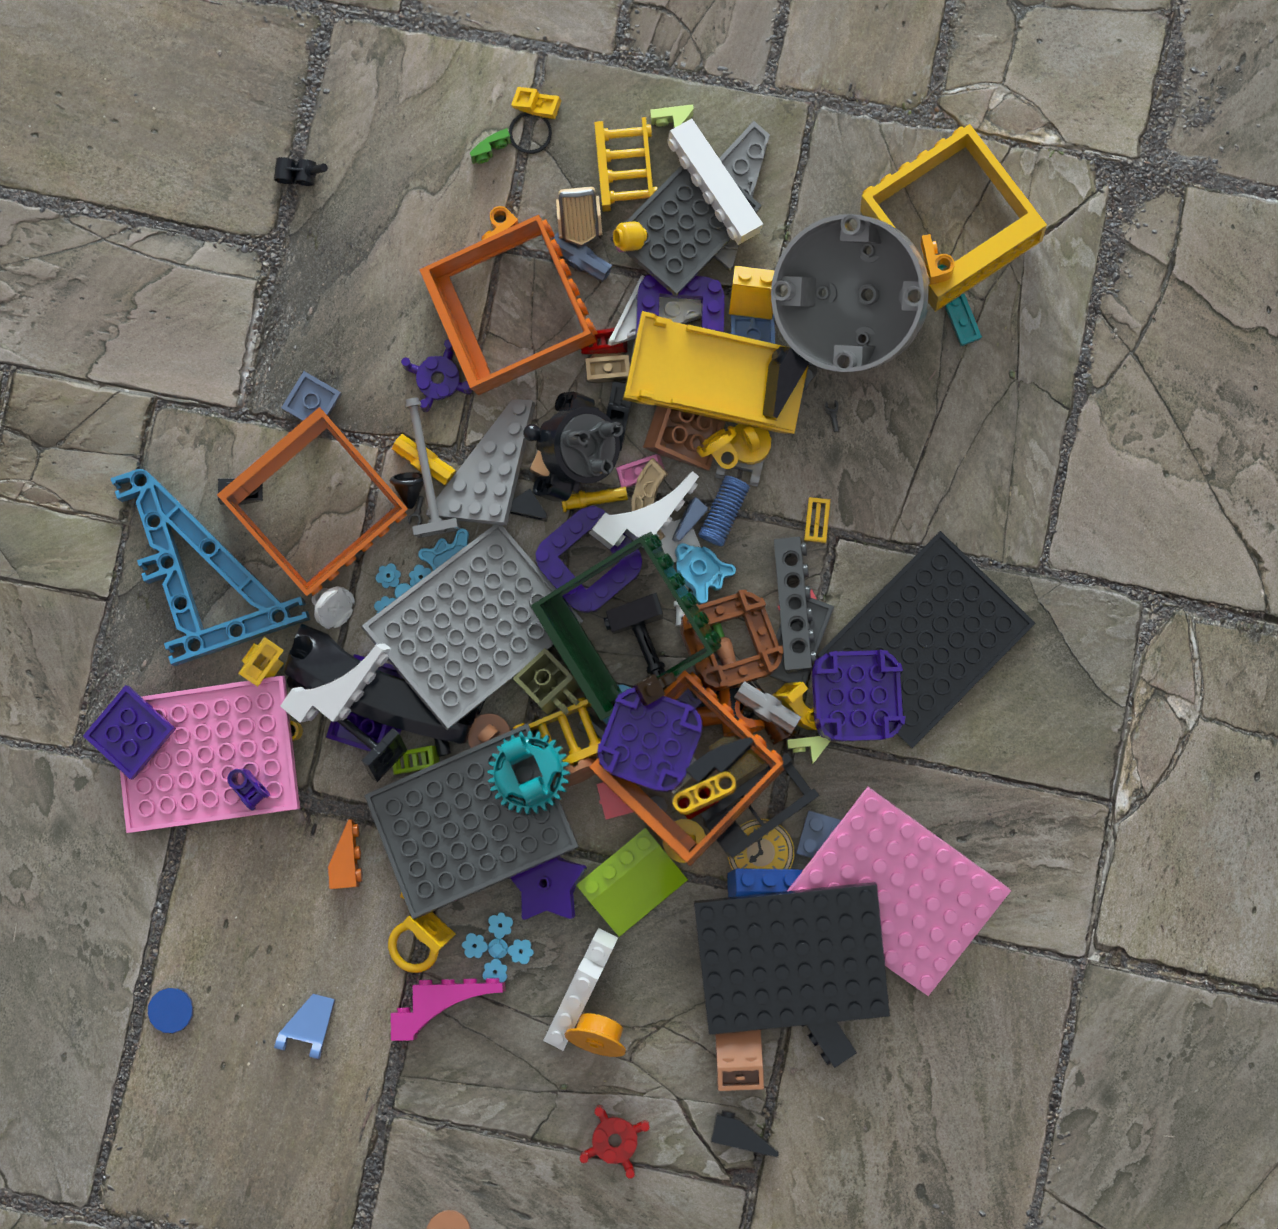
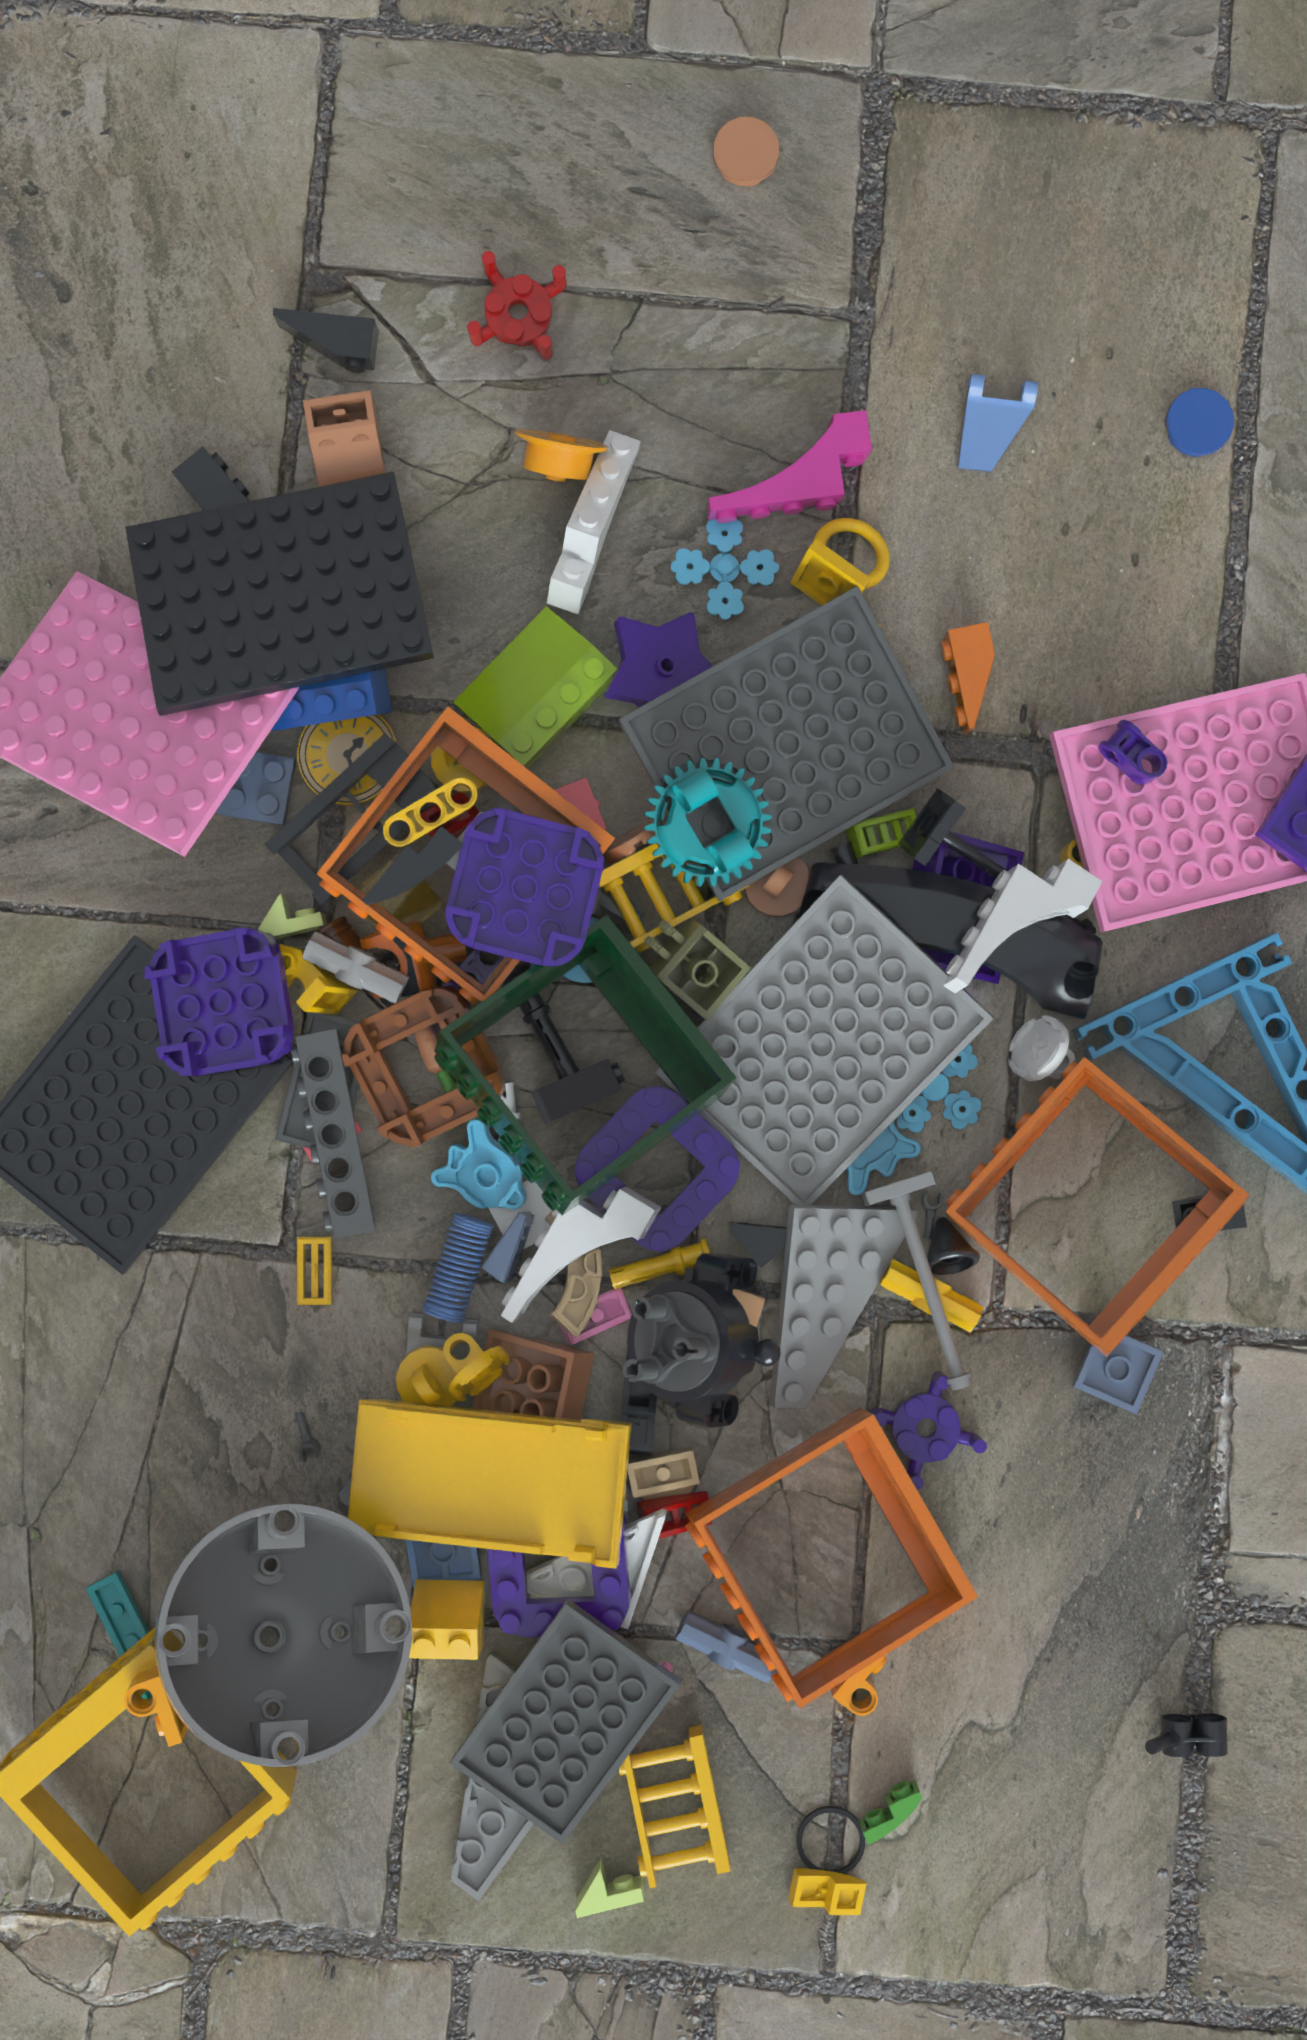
camera: 170 degrees right, 5 degrees up
yellow tile [238,637,284,687] -> none
tan piece [556,187,603,247] -> none
yellow head [613,221,647,252] -> none
dark brown plate [633,672,677,706] -> none
white brick [667,119,763,245] -> none
black slope [763,347,809,419] -> none

